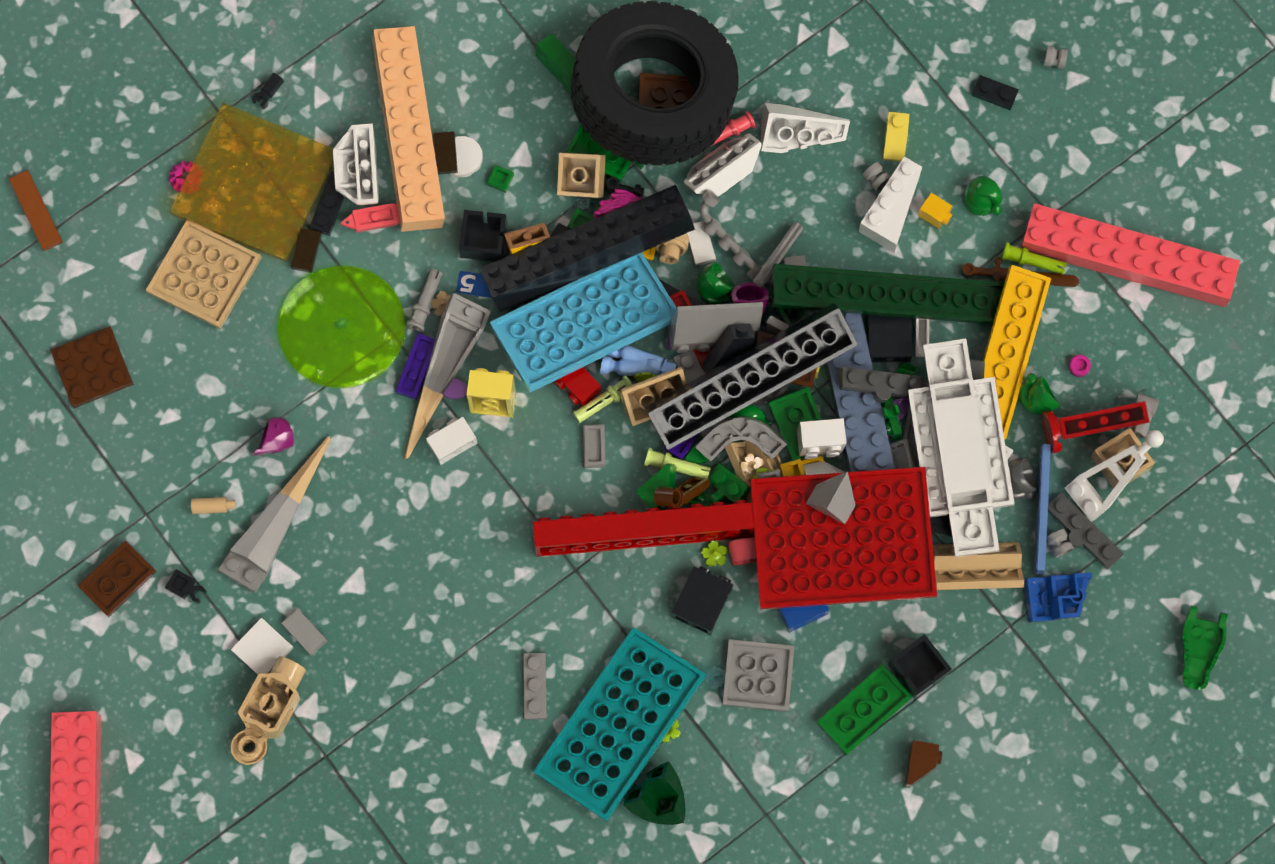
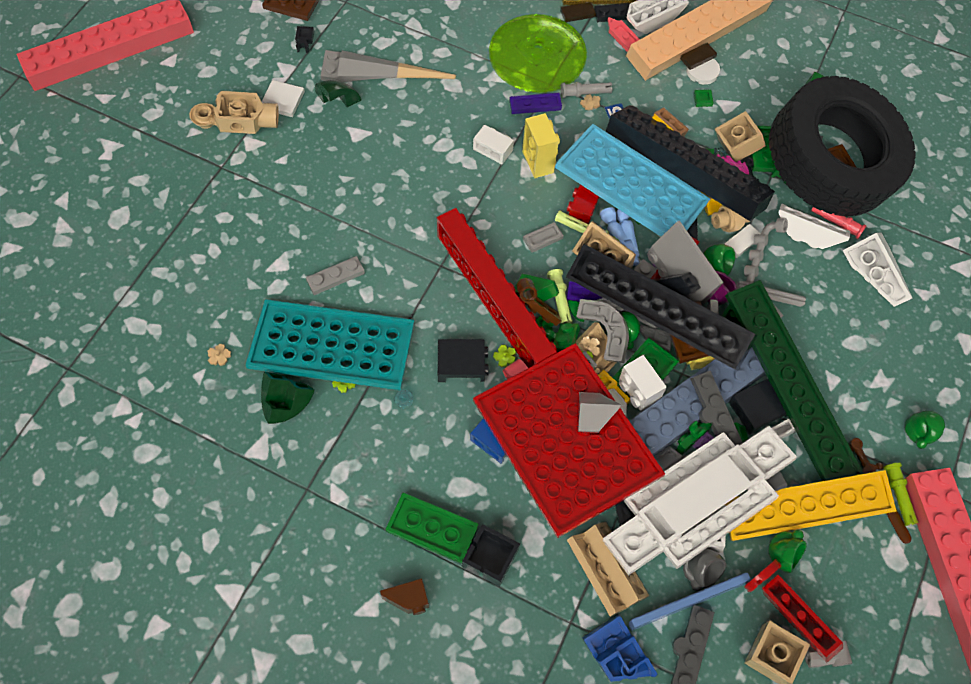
camera: 60 degrees right, 10 degrees down
tan cylinder [191,497,236,514] -> none
magenta helmet [252,417,294,456] -> none
light grey tile [282,609,328,656] -> none
light grey plate [404,293,491,459] -> none
black piece [459,210,507,261] -> none
light grey plate [722,639,794,712] -> none
white wedge [859,156,922,253] -> none
light grey wheel [863,162,891,191] -> none
light yellow slope [883,112,910,162] -> none
yellow brick [918,192,953,229] -> none
light grey wheel [1046,529,1074,558] -> none
white plate [1065,430,1164,522] -> none
dark pink tile [1068,355,1091,377] -> none
none -> tan plant [207,344,231,366]
none -> dark green brick [315,80,362,107]

